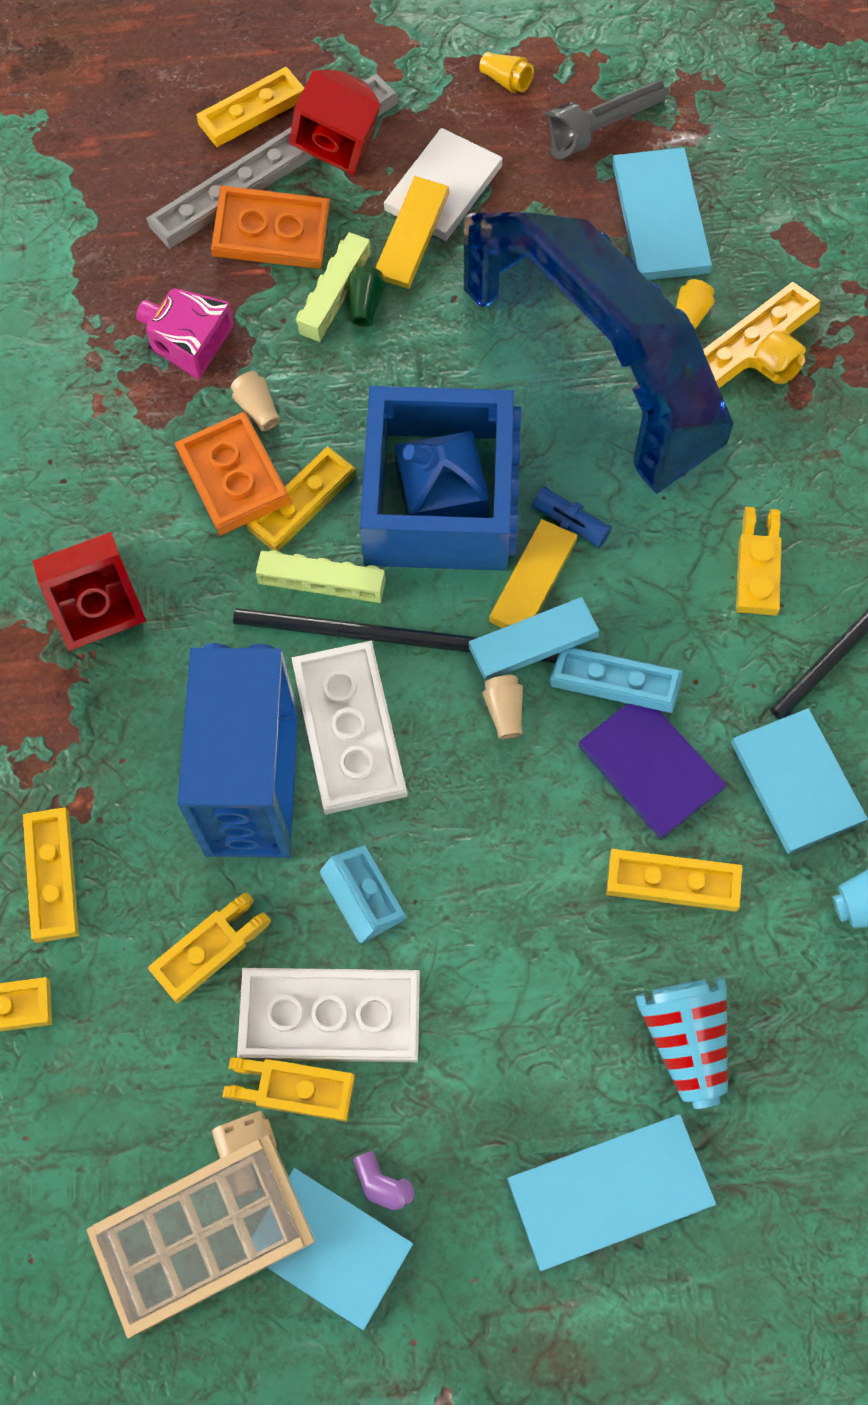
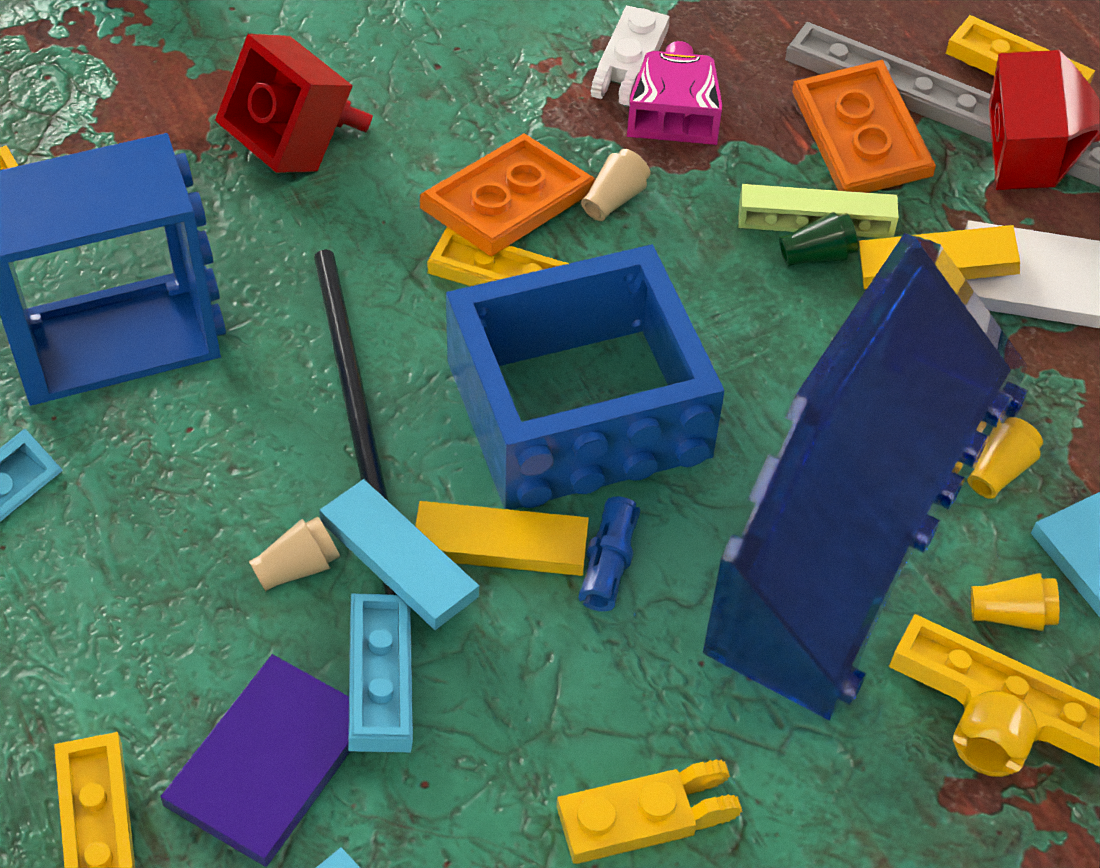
camera: 65 degrees right, 15 degrees down
yellowish green piece [256,550,386,603] -> none
white tile [292,640,407,815] -> none
blue piece [395,431,489,518] -> none
none -> white hinge [591,5,670,106]

